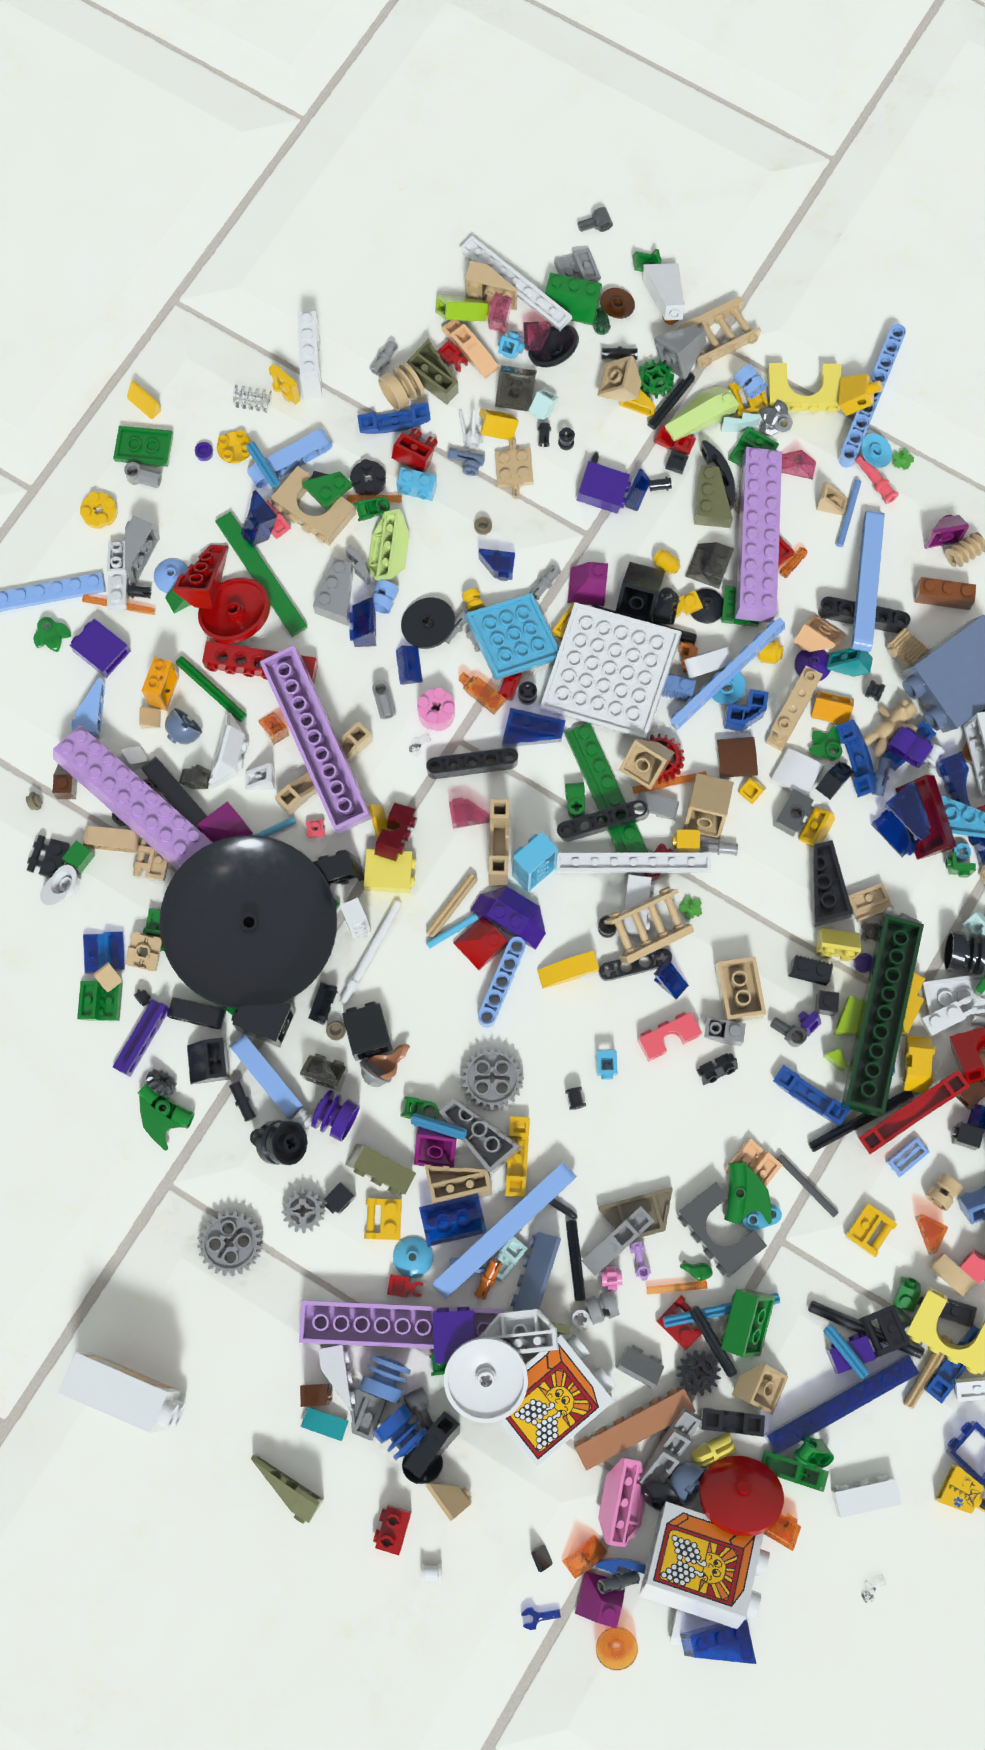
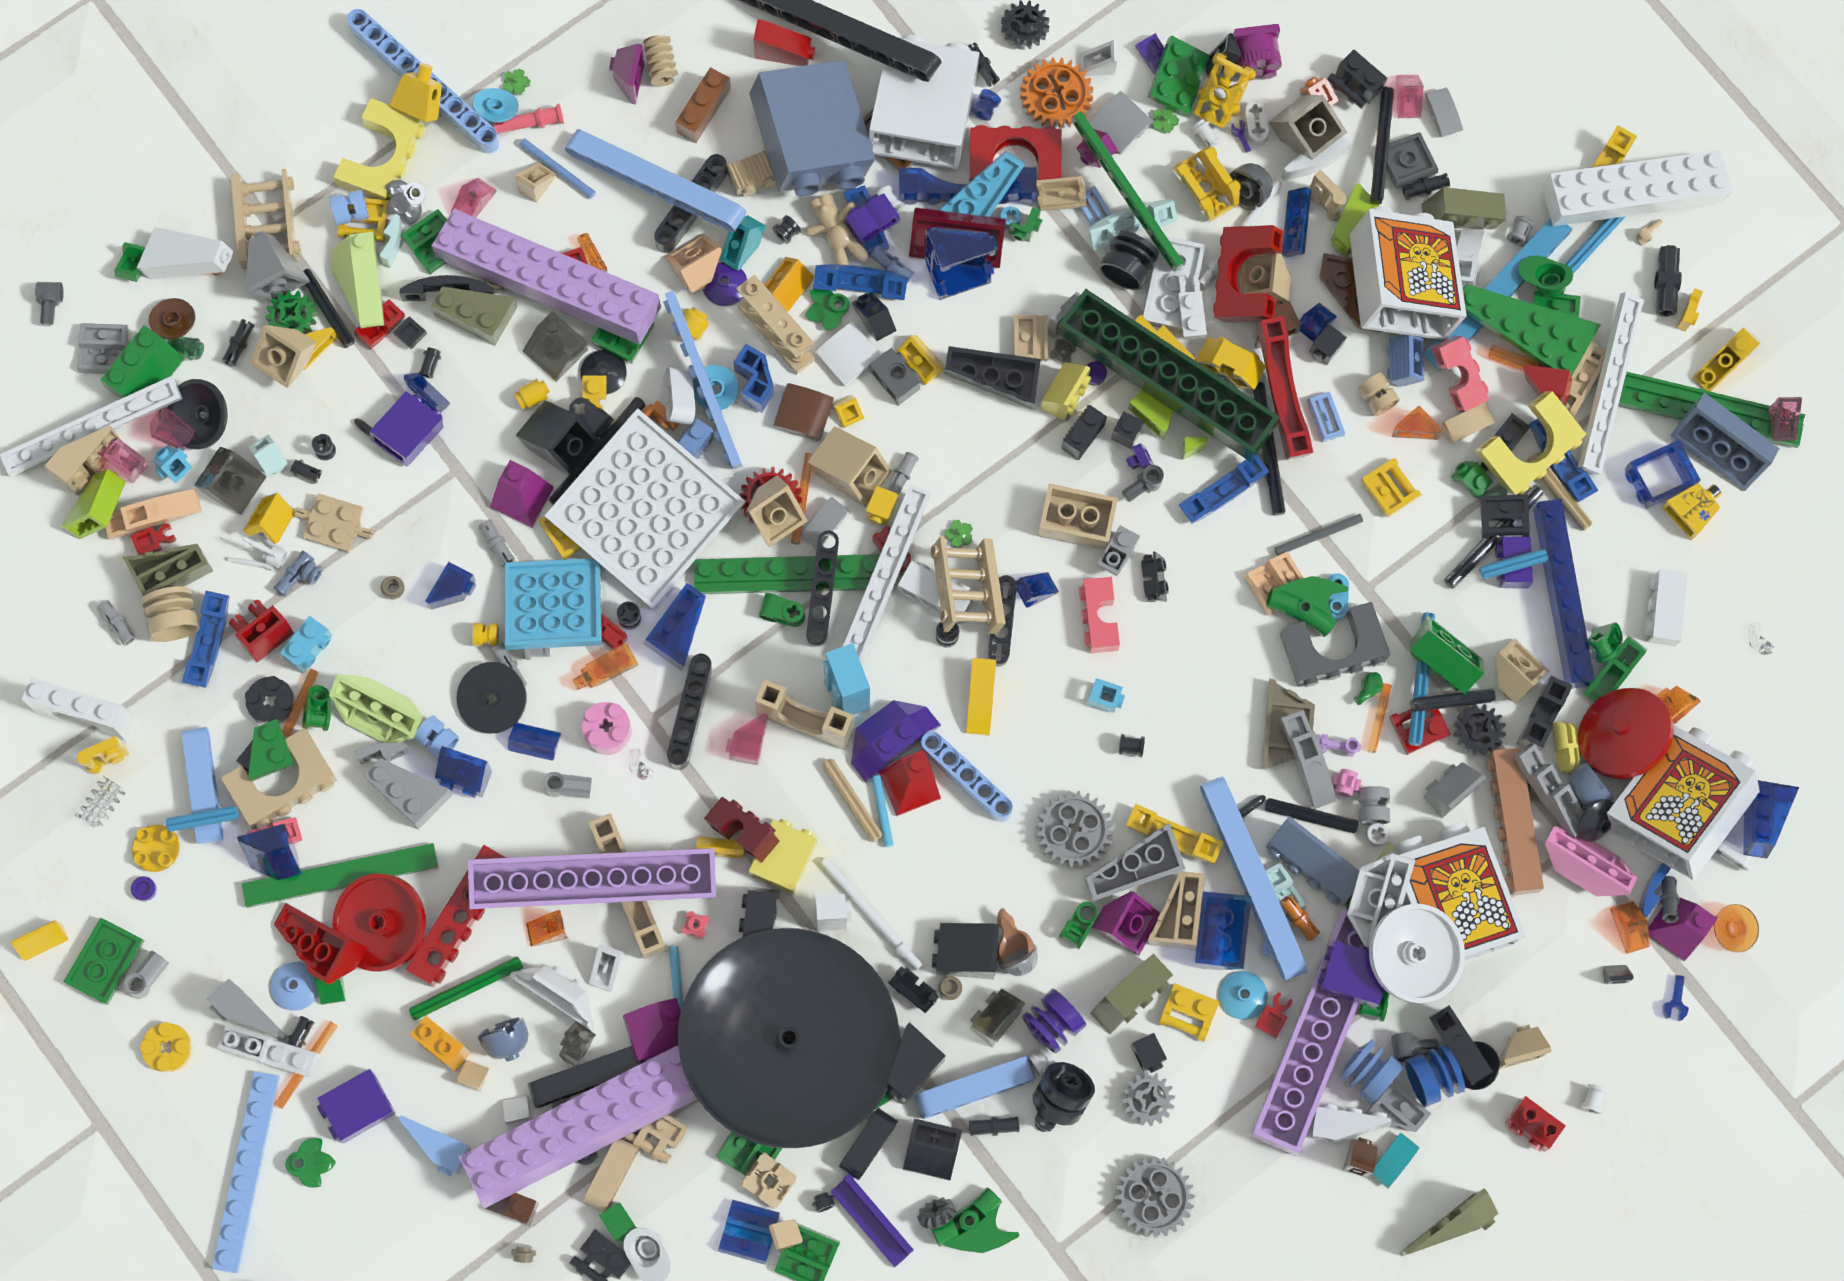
camera: 75 degrees left, 0 degrees up
dark azure axle [411,1113,467,1140] -> none

